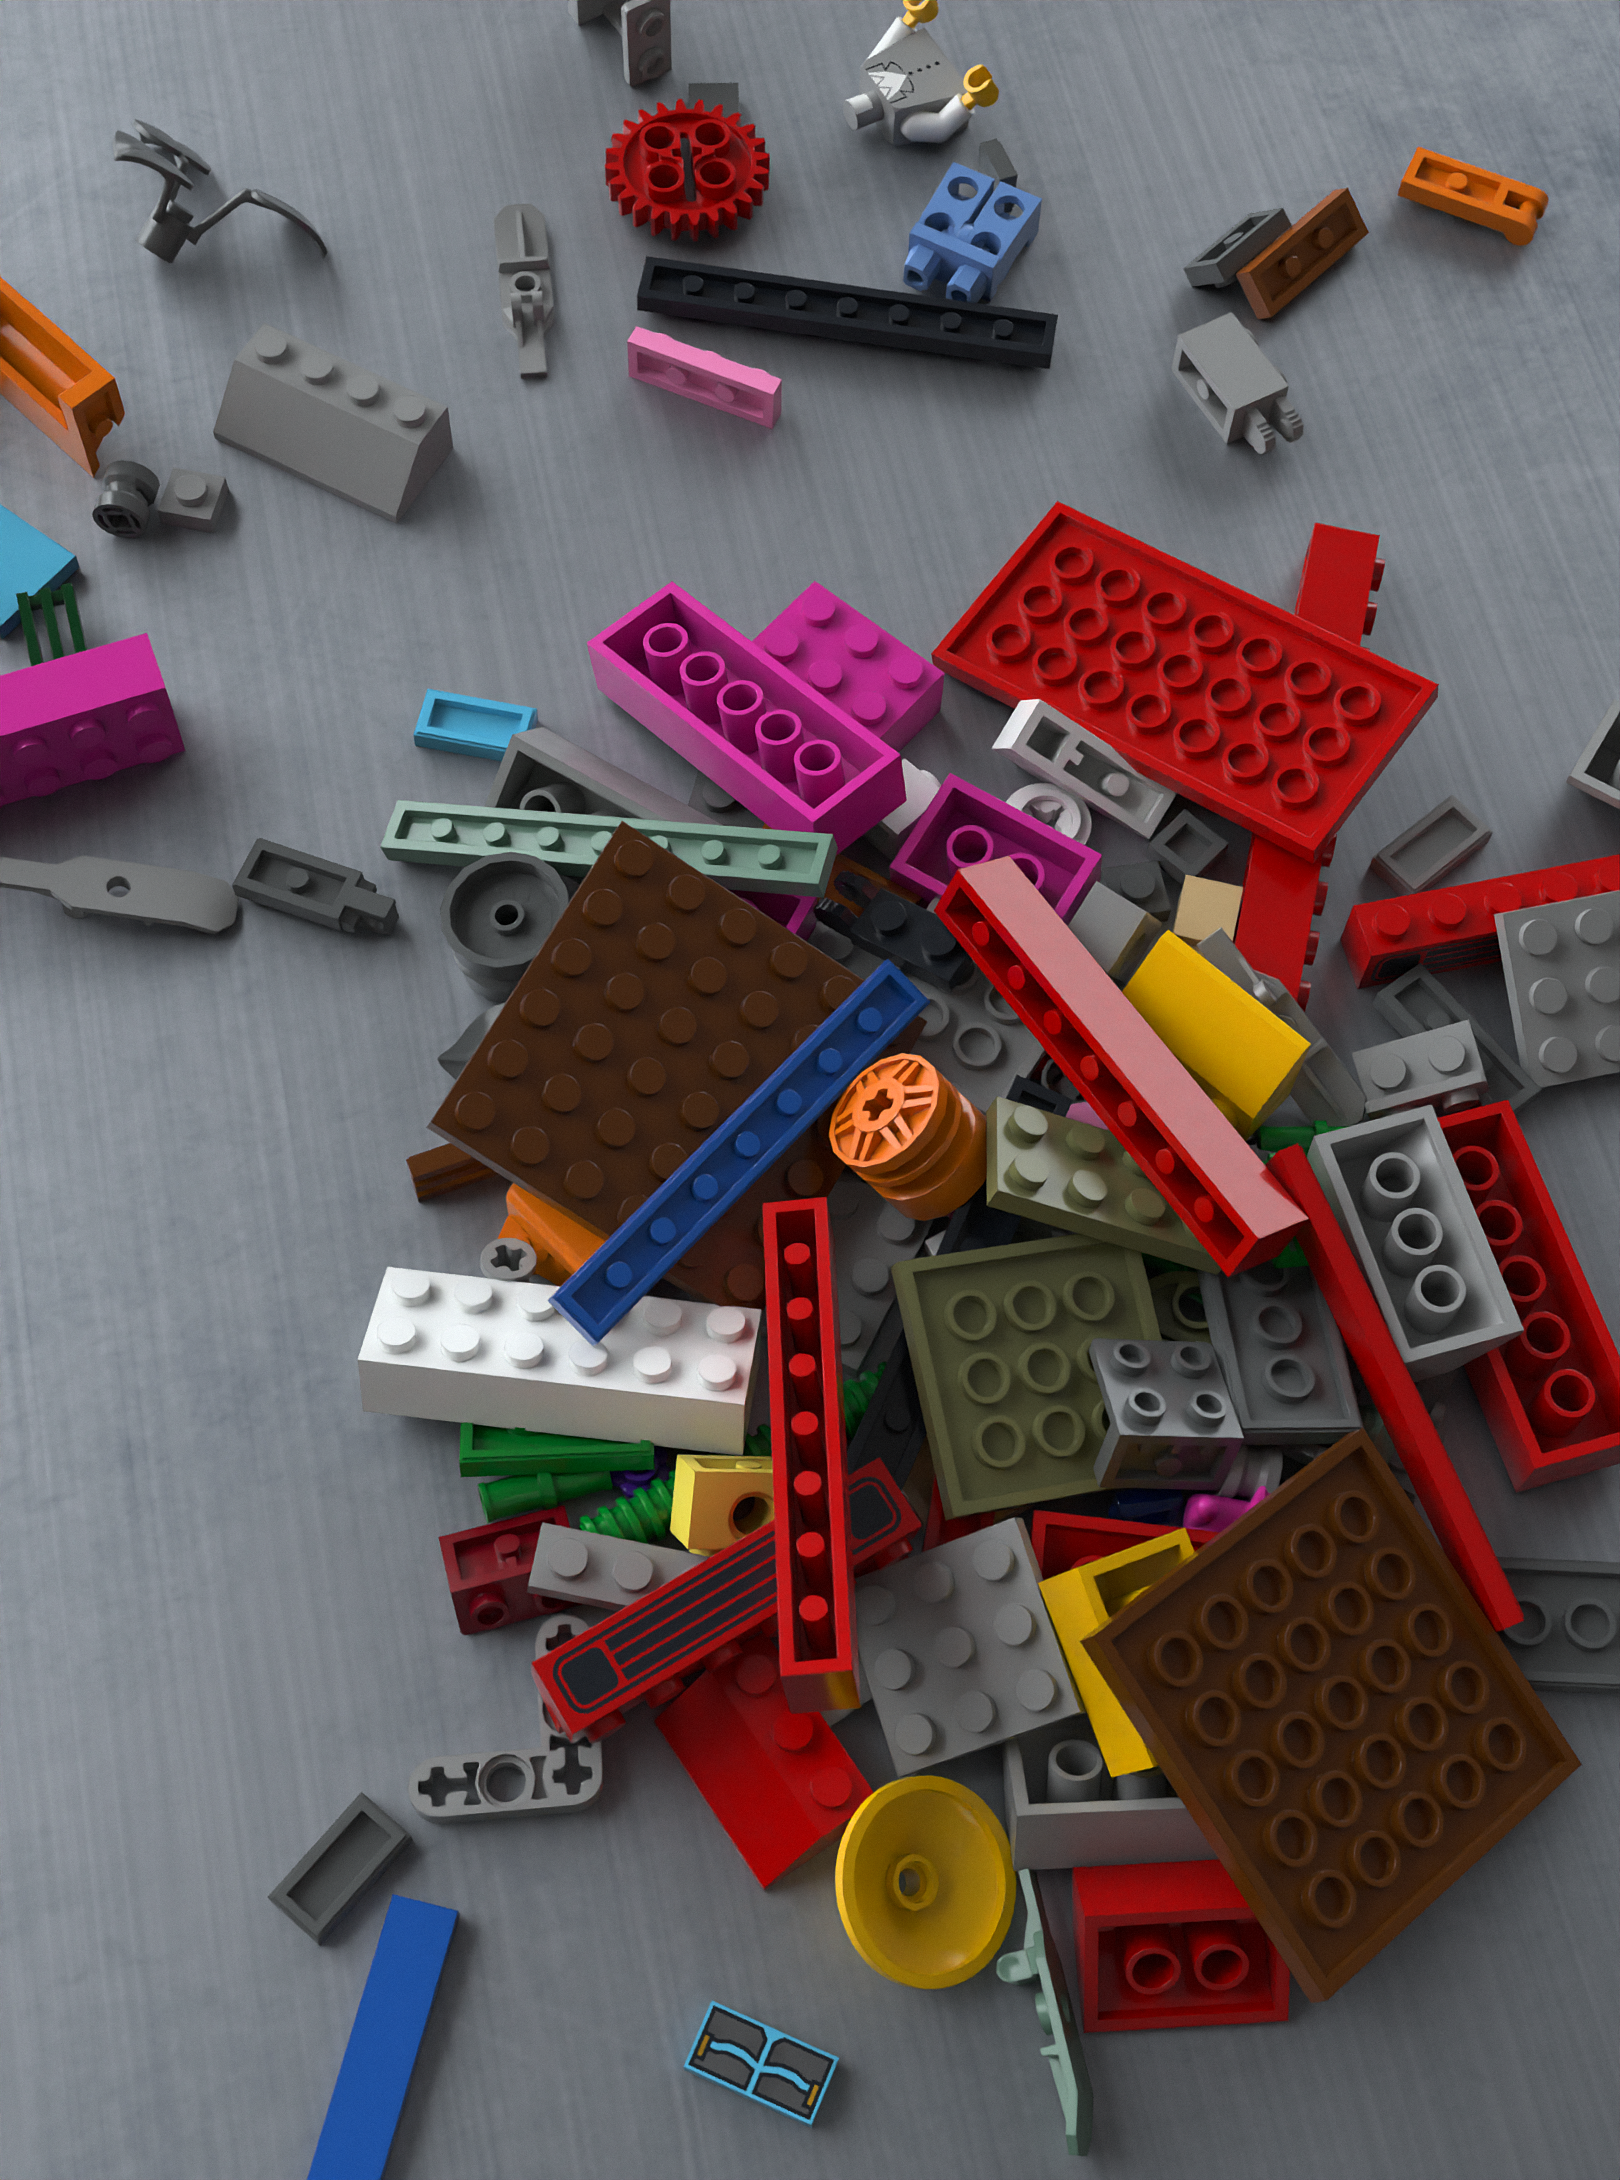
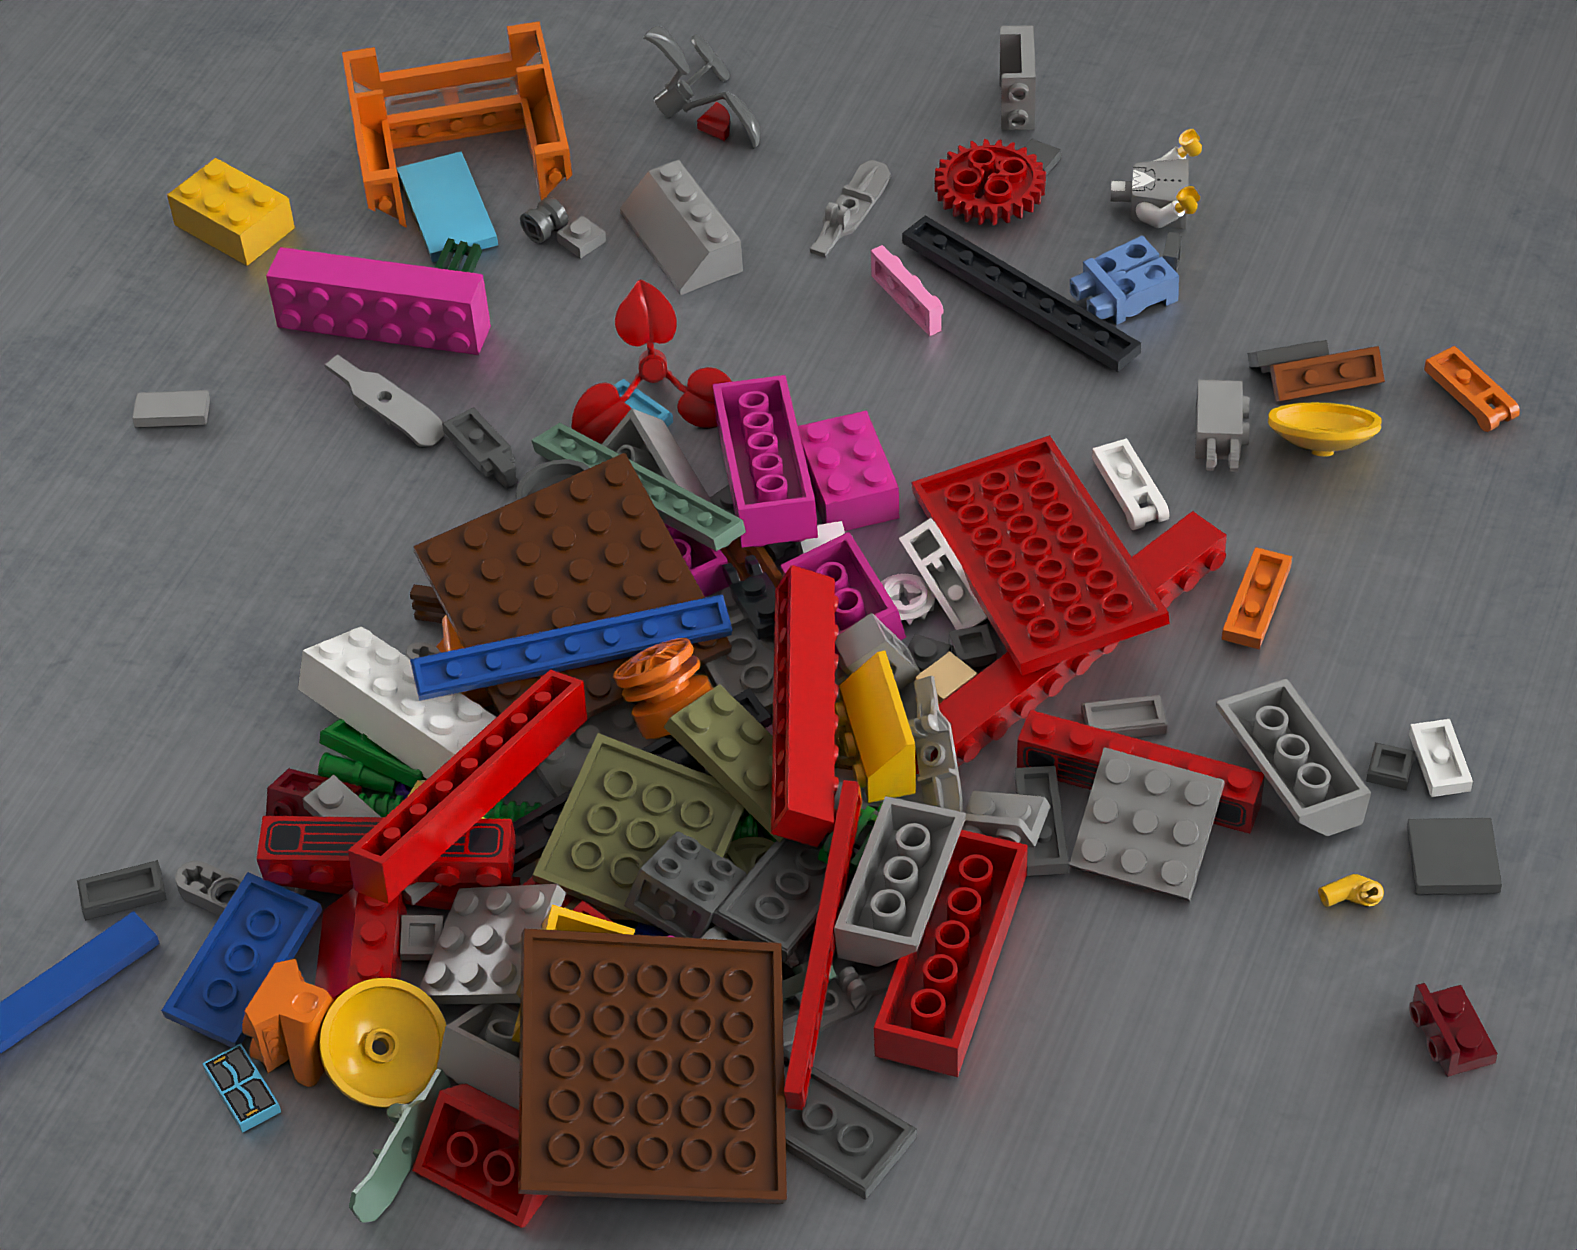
camera: 40 degrees right, 15 degrees down
none -> blue plate [161,872,322,1048]
none -> orange piece [242,959,335,1087]
none -> red plant [571,279,732,444]
none -> red tile [697,102,731,141]
none -> white plate [1092,438,1169,530]
none -> orange plate [1222,547,1292,650]
none -> yellow dish [1268,402,1382,456]

